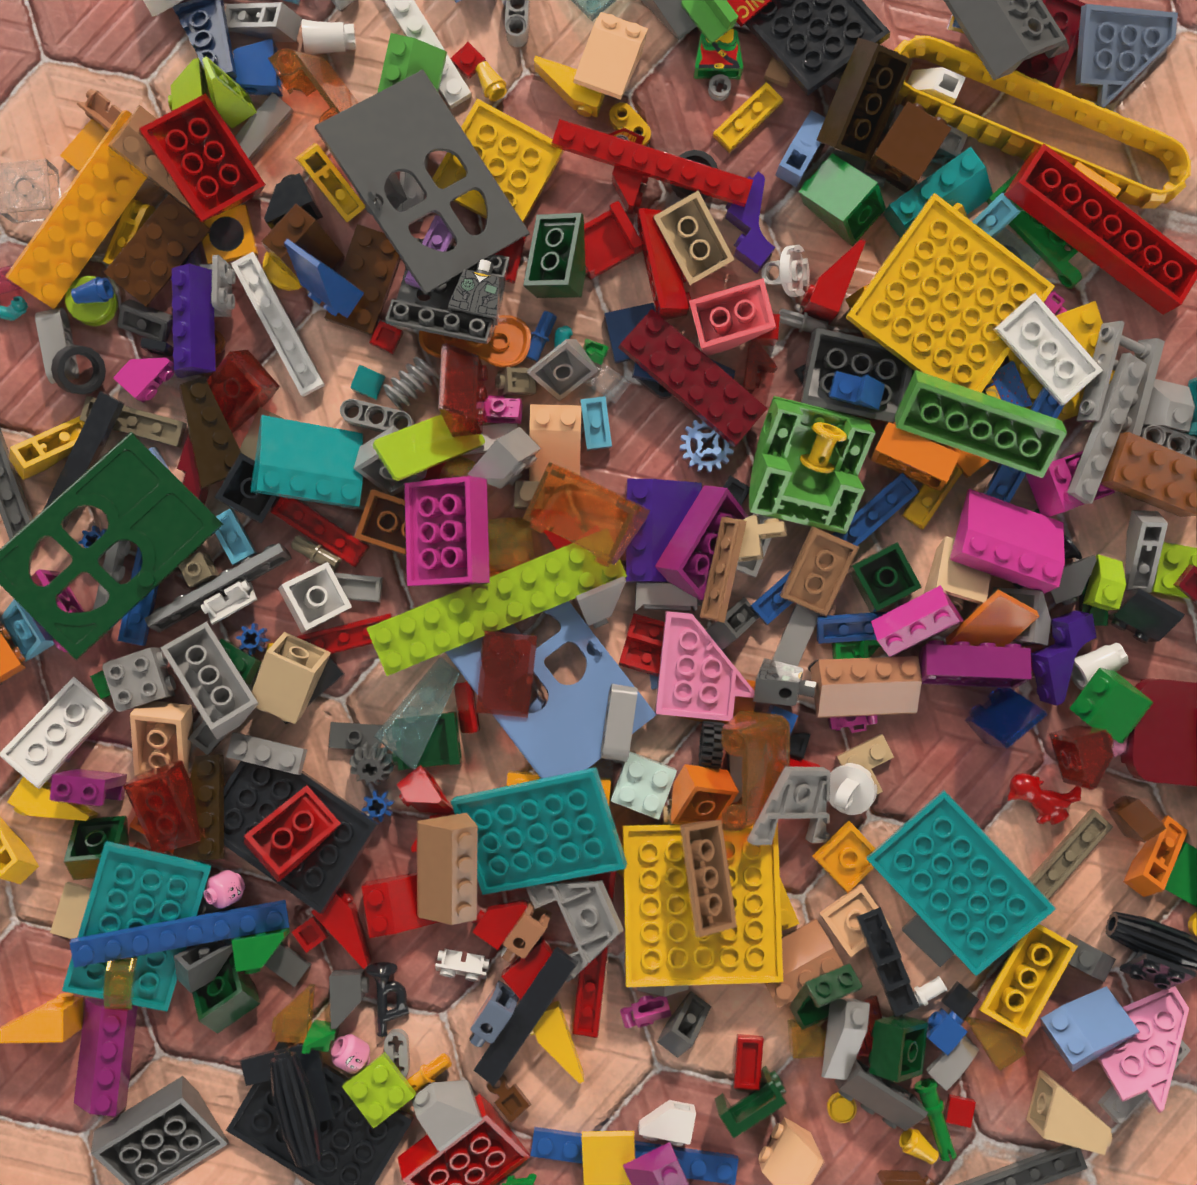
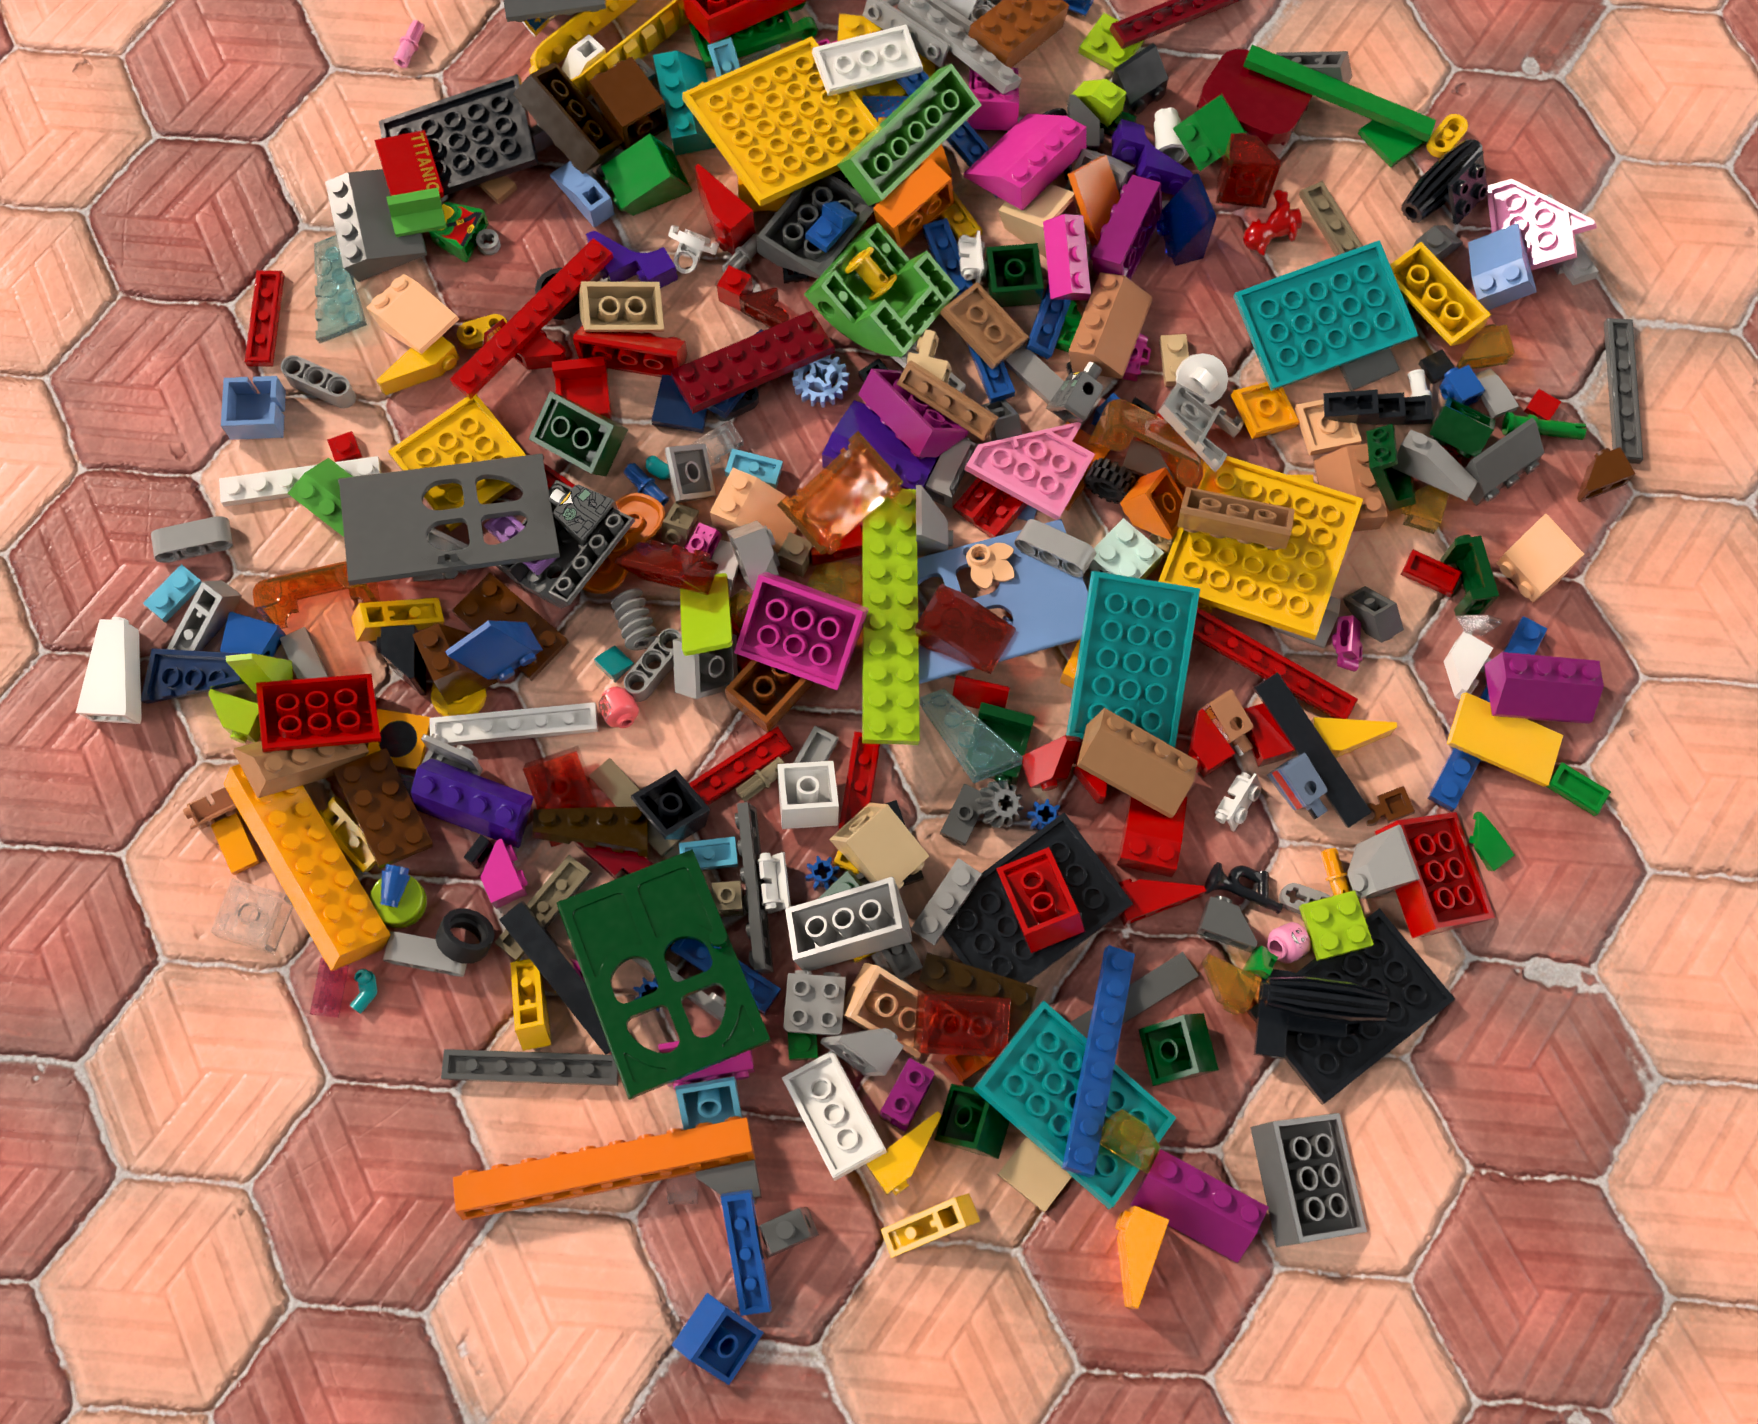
camera: 65 degrees left, 15 degrees down
dark grey slope [117,299,173,342] -> none
dark grey slope [174,939,233,993] -> none
bright pink head [204,870,245,909] -> none
green slope [232,928,290,974] -> none
teal slope [251,415,363,508] -> none
red plate [291,915,329,953] -> none
white plant [302,19,356,57] -> none
red tile [369,320,404,355] -> none
yellow cone [475,61,507,101] -> none
light grey wing [526,881,624,982] -> none
green tile [583,339,609,365] -> none
coral slope [689,278,776,356] -> none
yellow tile [712,82,784,154] -> none
yellow piece [827,1092,857,1123] -> none
yellow cone [899,1128,939,1165] -> none
tan slope [1026,1070,1112,1155] -> none
reddish brown slope [1108,796,1166,843] -> none
orange slope [1123,815,1188,897] -> none
light grey slope [1125,510,1168,593] -> none
none -> coral head [599,686,639,728]
none -> light grey slope [820,1028,904,1076]
none -> white hinge [958,230,987,283]
none -> light nougat plate [966,543,1015,590]
none -> clear slope [1456,615,1503,637]

